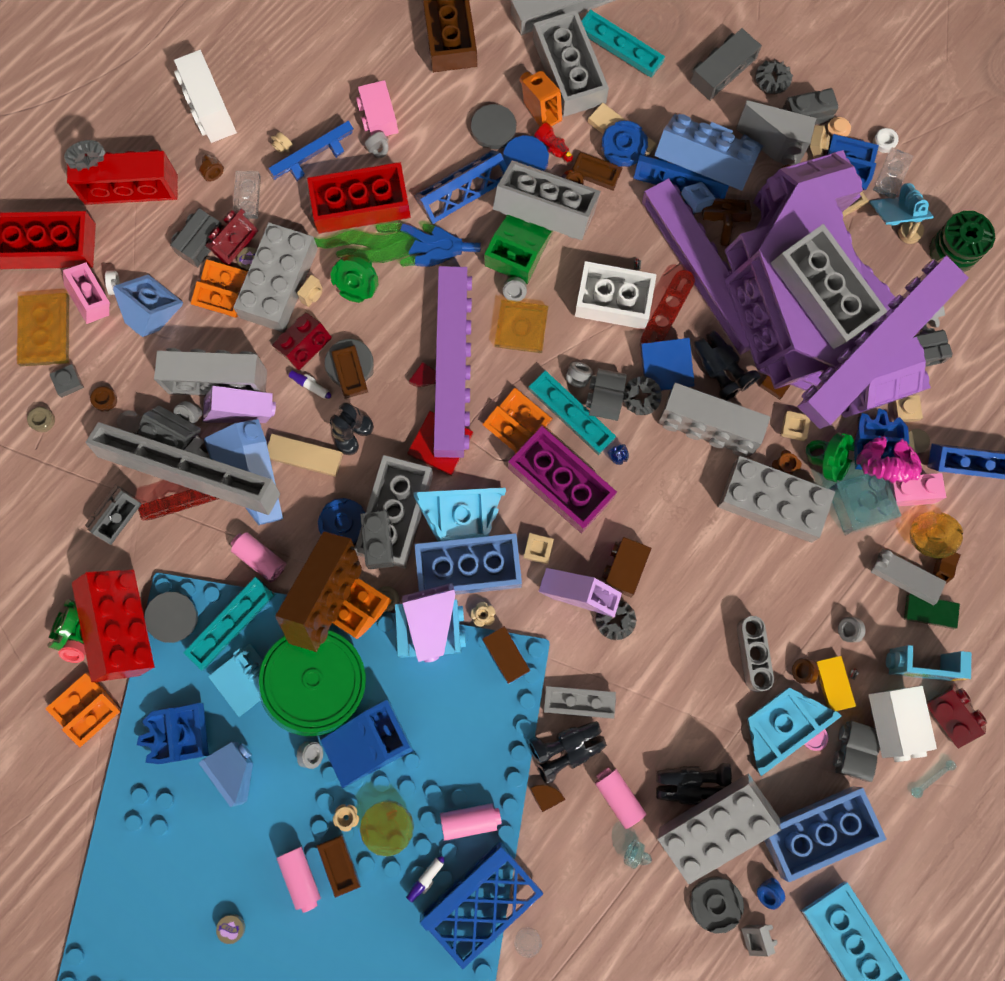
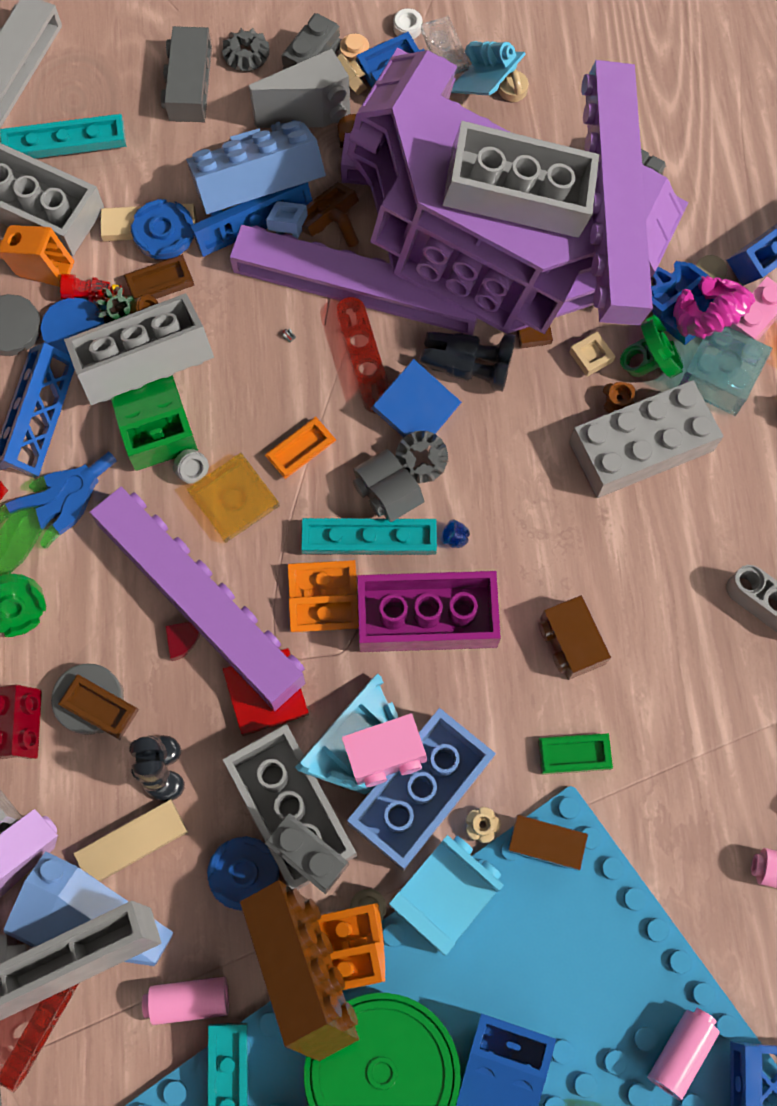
camera: 45 degrees left, 5 degrees down
piece [288,370,331,399] -> none
lavender slope [402,583,455,662] -> none
tan plate [523,533,554,565] -> none
black piece [528,721,607,784] -> none
reddish brown tile [530,785,566,812] -> none
lavender slope [539,568,622,617] -> none
light grey hinge [544,686,616,719] -> none
light grey tile [566,362,593,388] -> none
white brick [575,261,657,329] -> none
dark grey gear [596,600,637,640] -> none
light grey brick [658,383,771,457] -> none
tan plate [892,395,923,422] -> none
dark green wheel [929,211,996,272] -> none
none -> dark green gear [93,286,134,323]
none -> orange tile [265,416,336,479]
none -> bright pink brick [342,713,427,787]
none -> green tile [538,733,613,775]

